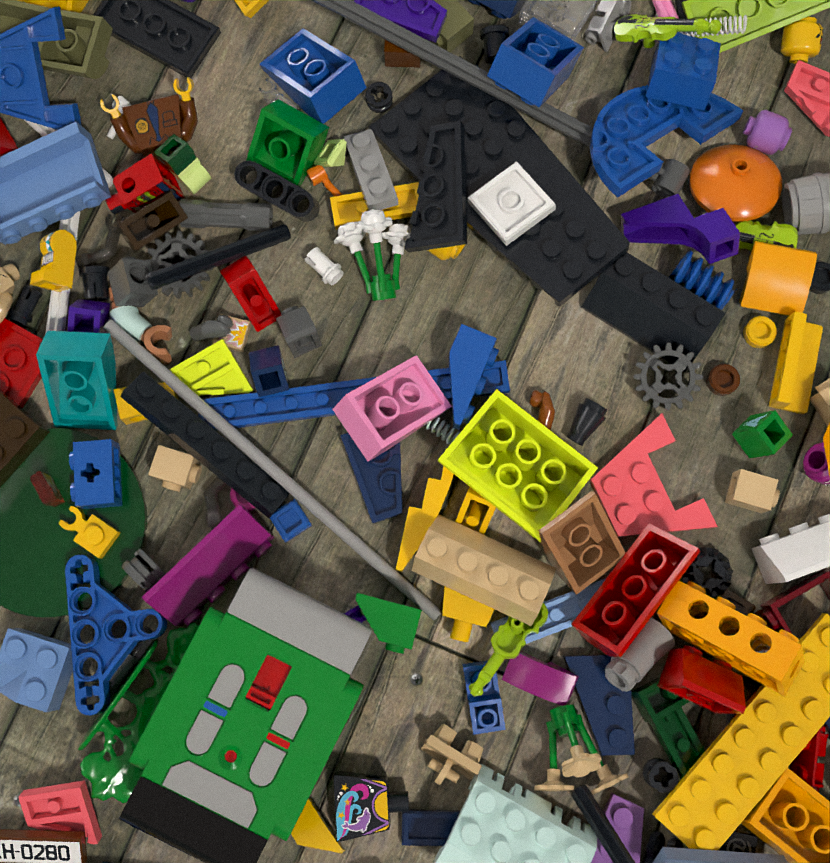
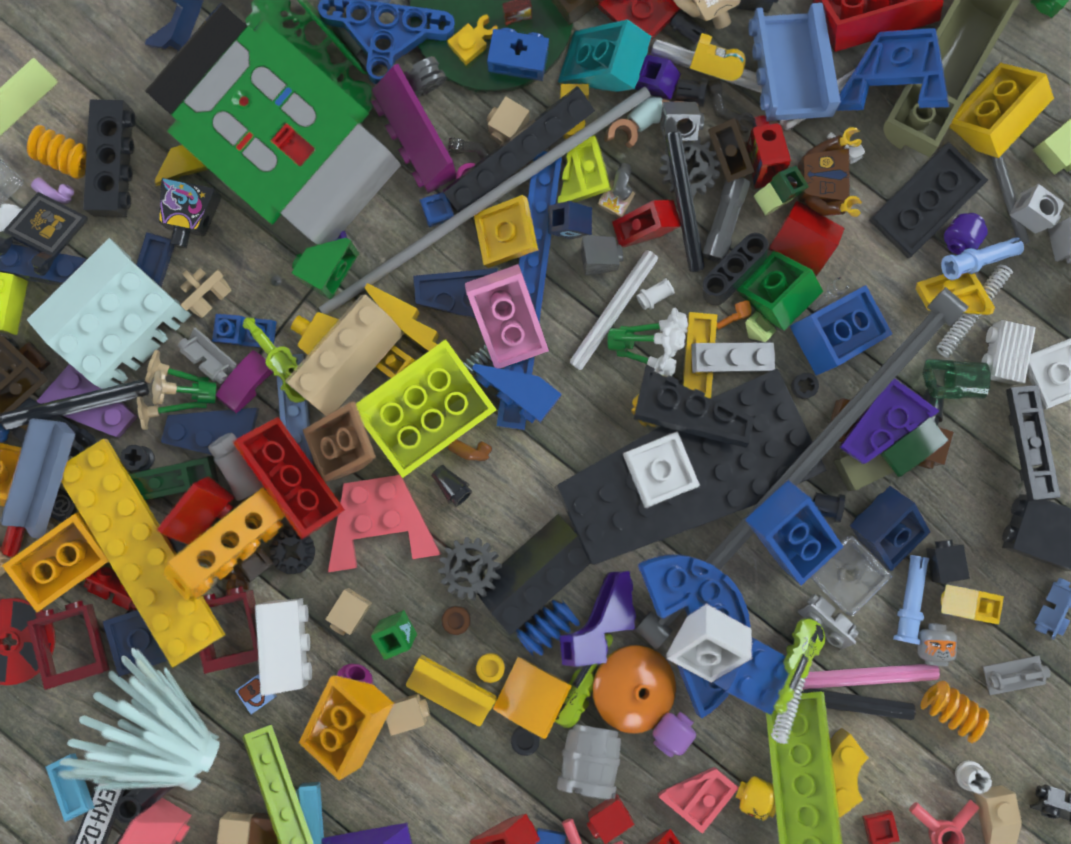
camera: 105 degrees right, 5 degrees up
none -> light grey hinge [178,327,237,384]
none -> yellow plate [474,195,538,268]
none -> white axle [570,250,658,370]
none -> white slope [667,604,752,683]
none -> red slope [768,200,845,276]

